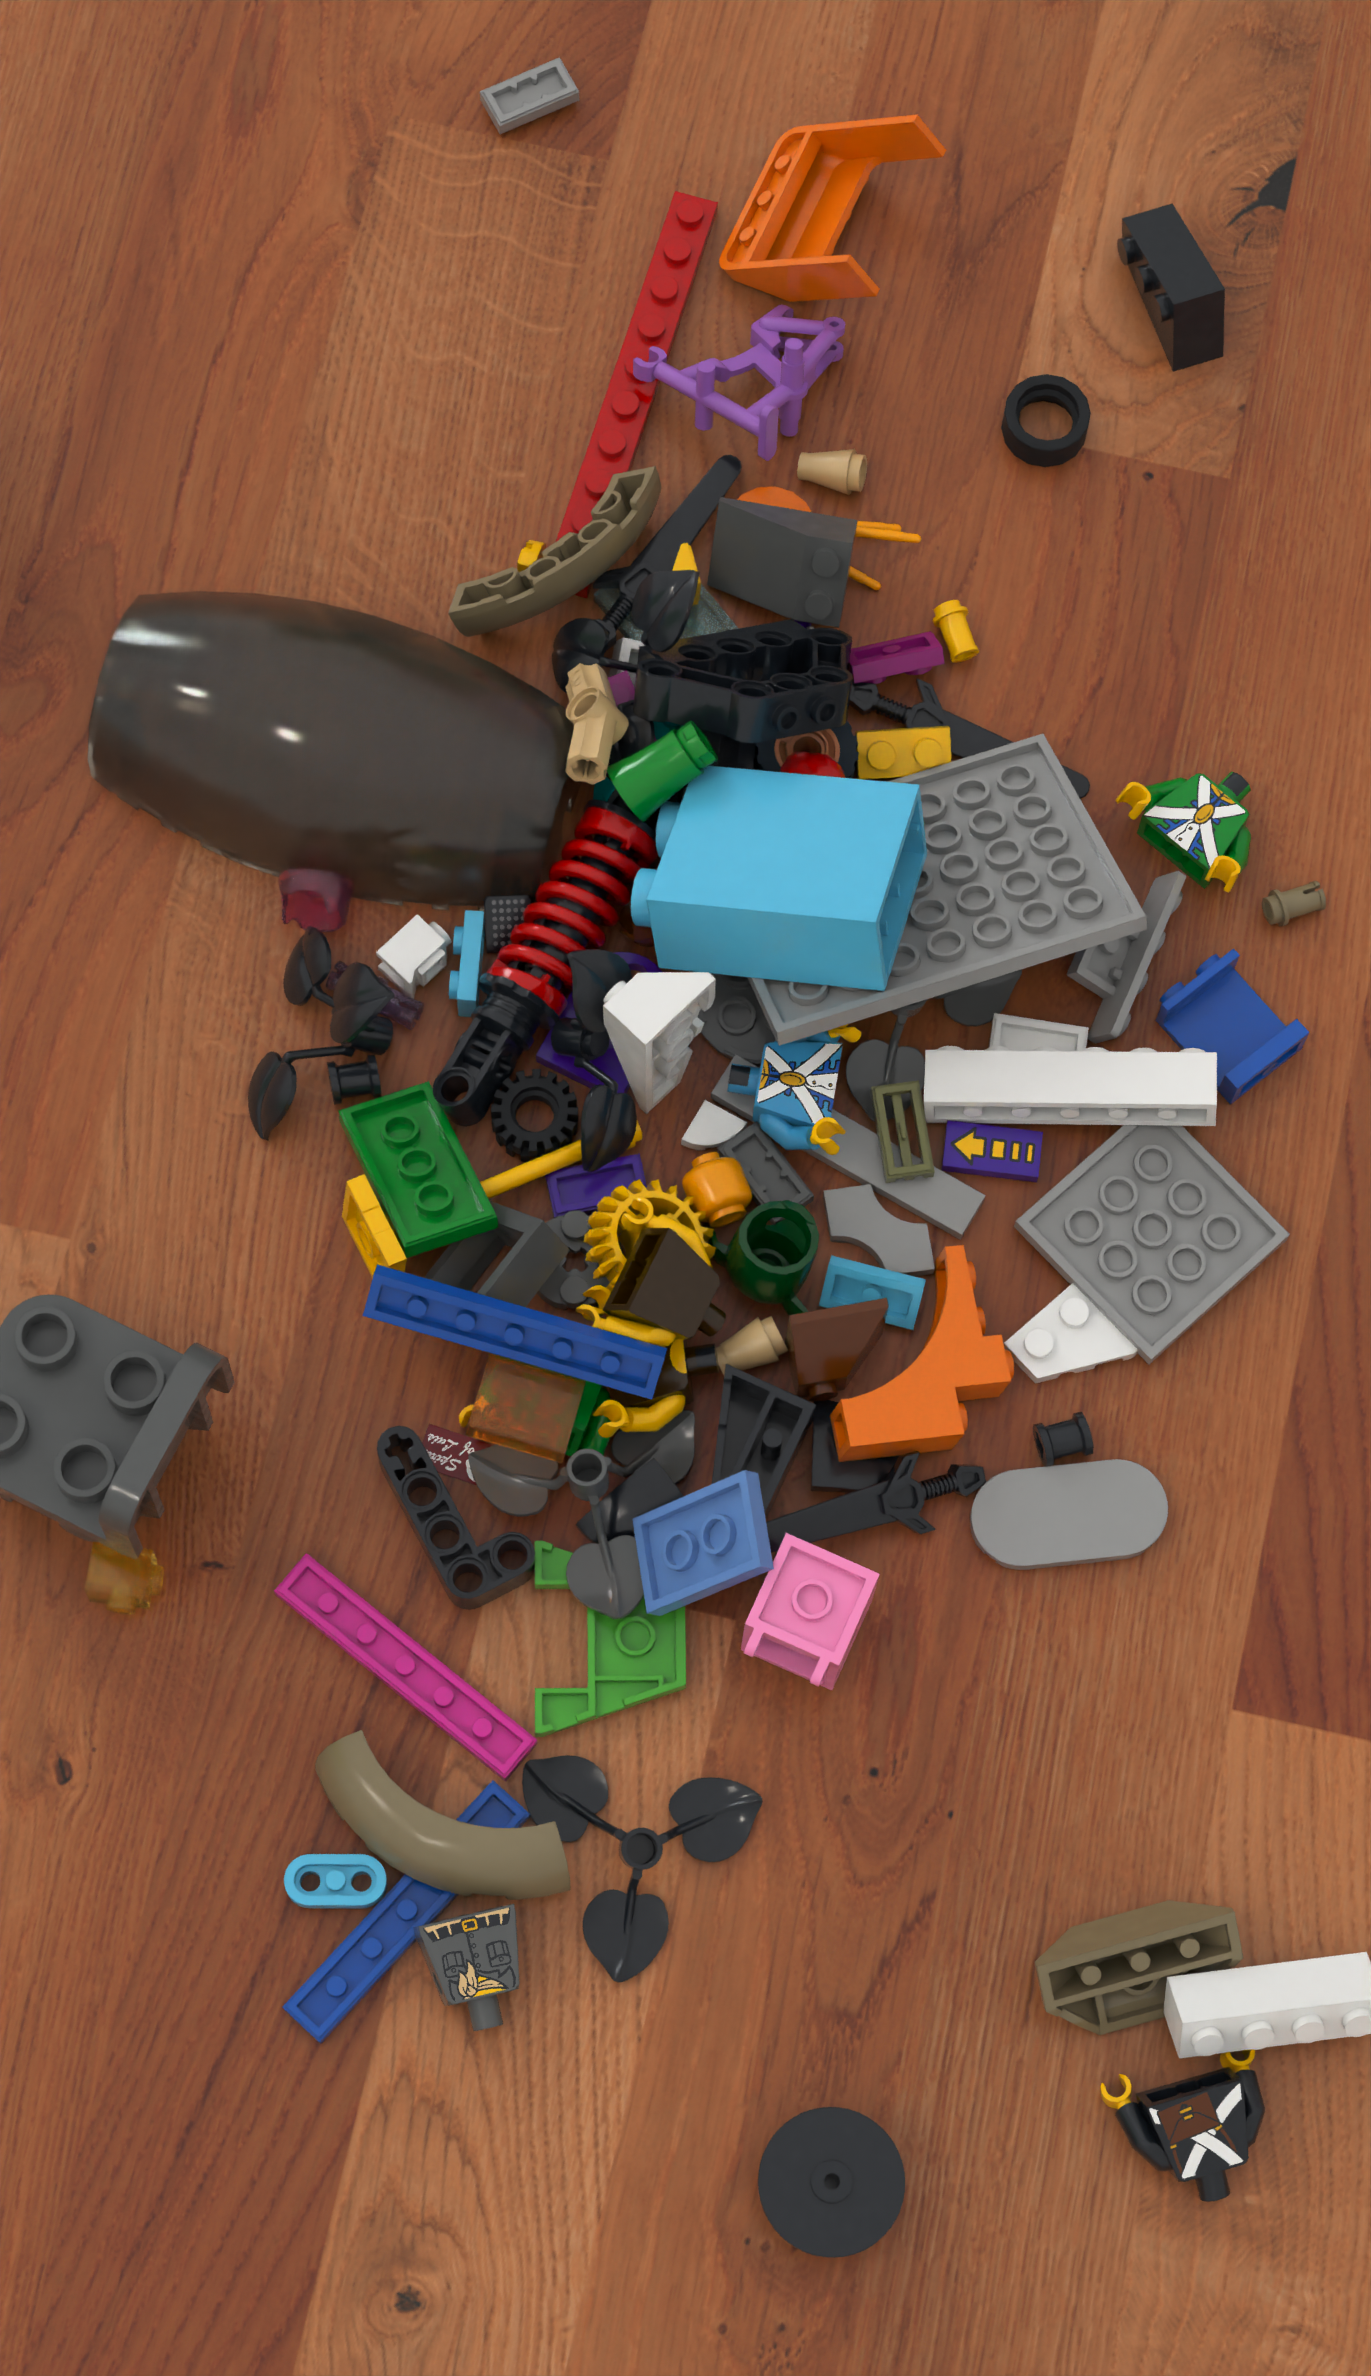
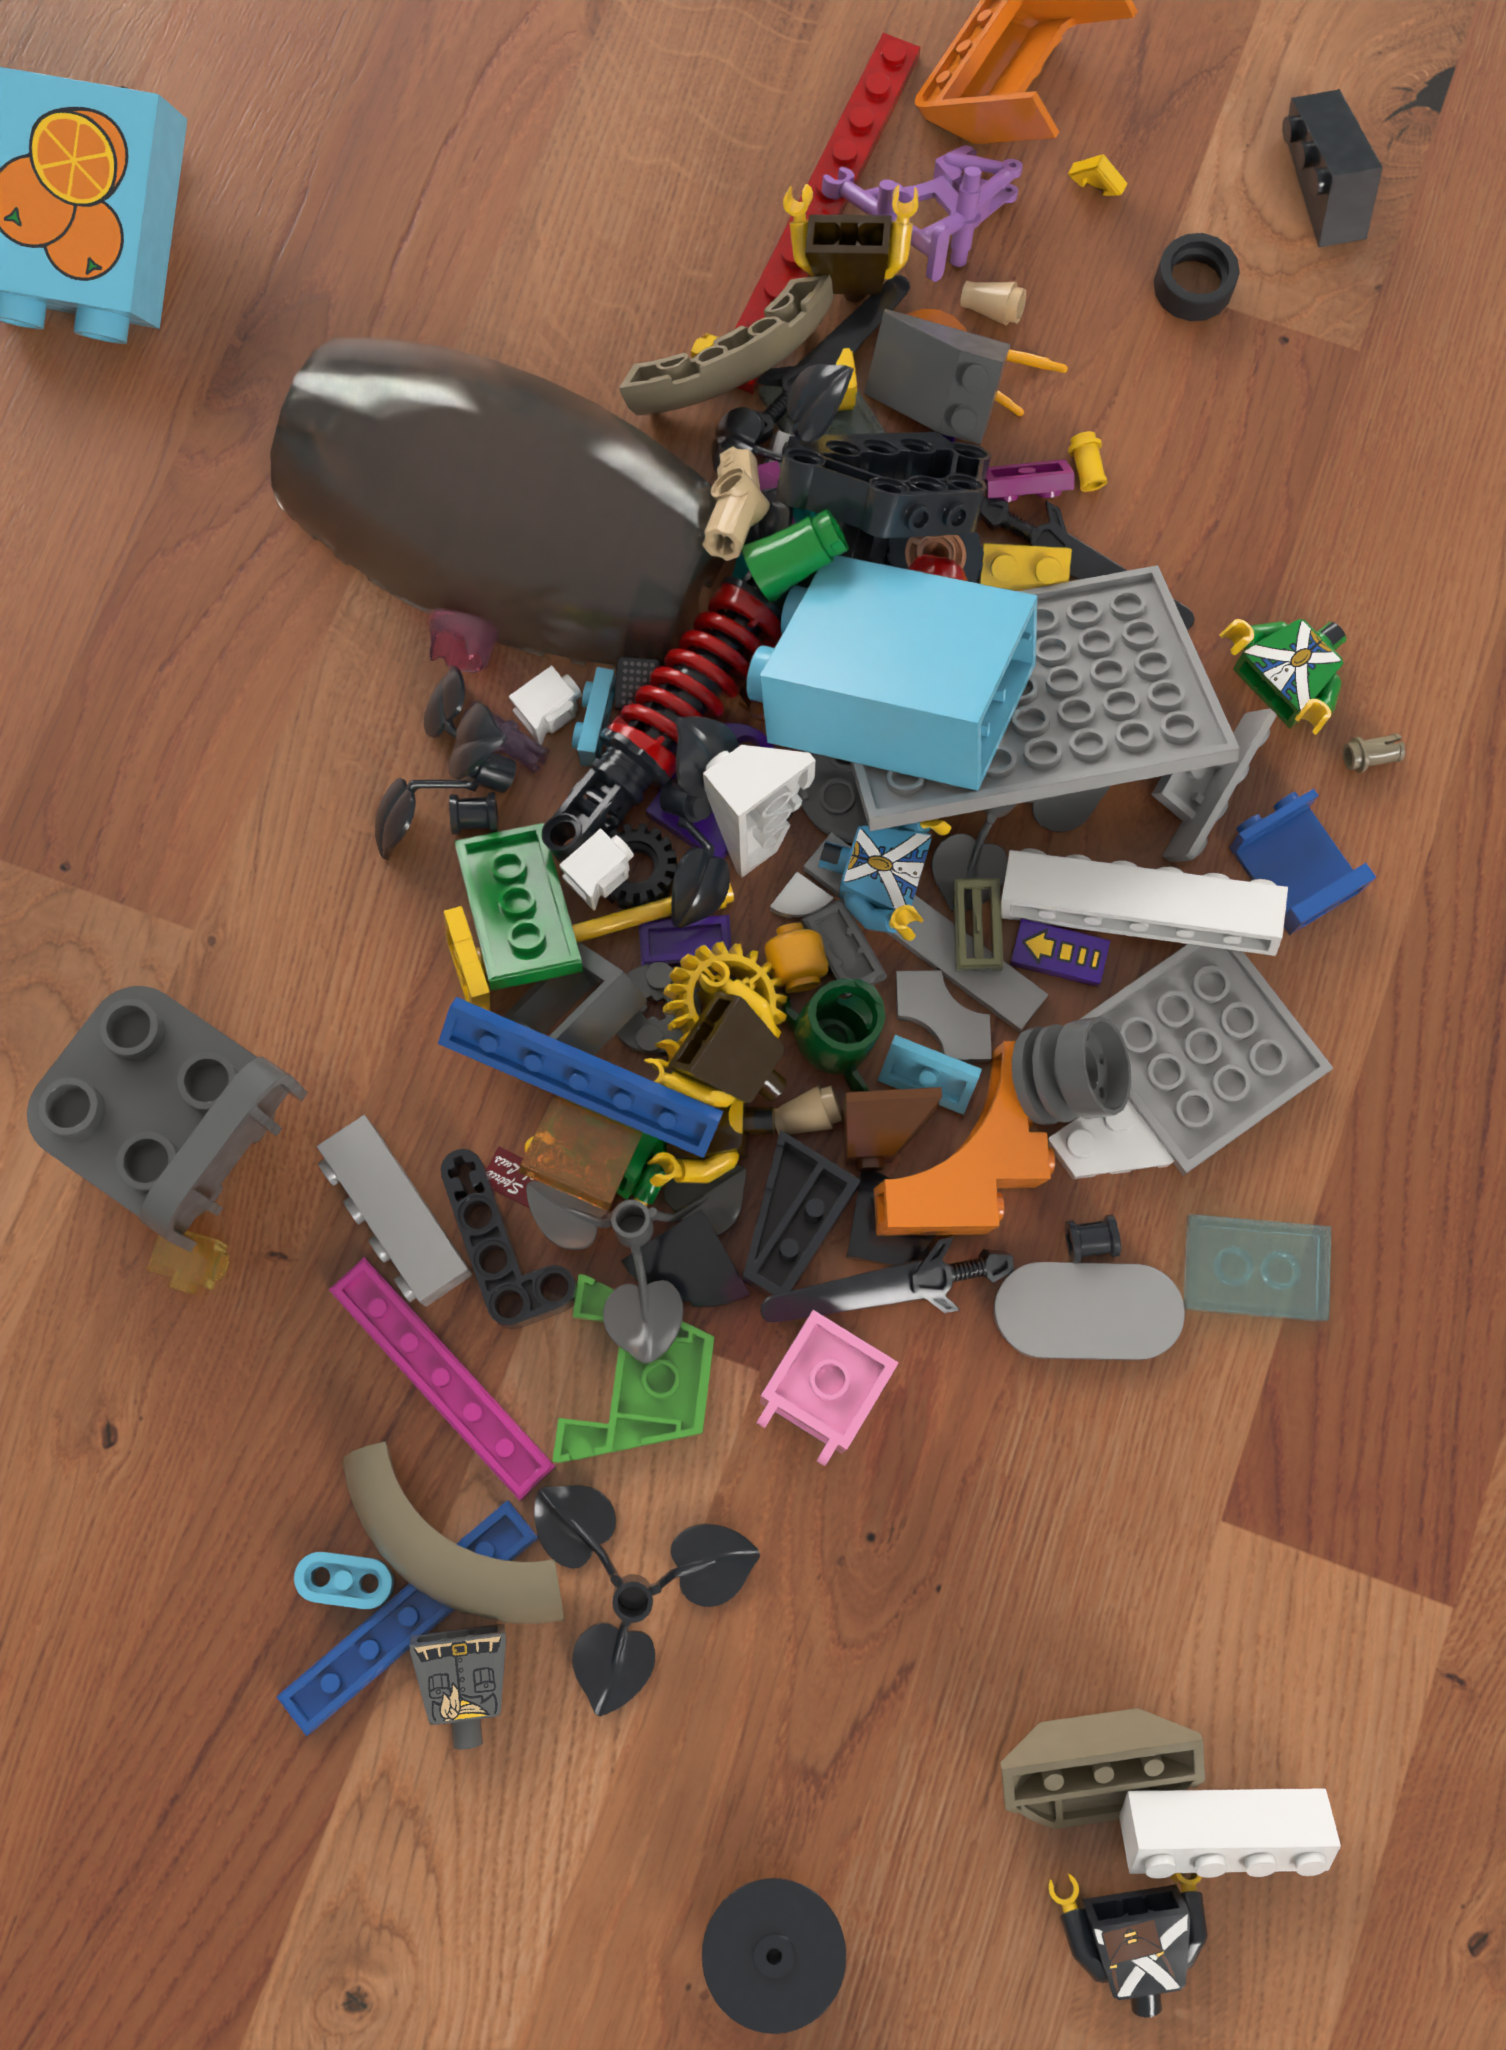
camera: 10 degrees right, 5 degrees up
medium blue plate [632,1470,774,1616] -> none
white tile [989,1013,1089,1051] -> none
none -> light grey brick [317,1114,473,1307]
none -> white window [559,829,634,911]
none -> dark brown torso [783,184,918,302]
none -> dark grey wheel [1012,1016,1132,1125]
none -> yellow tile [1068,154,1128,196]
none -> clear light blue tile [1184,1214,1331,1322]

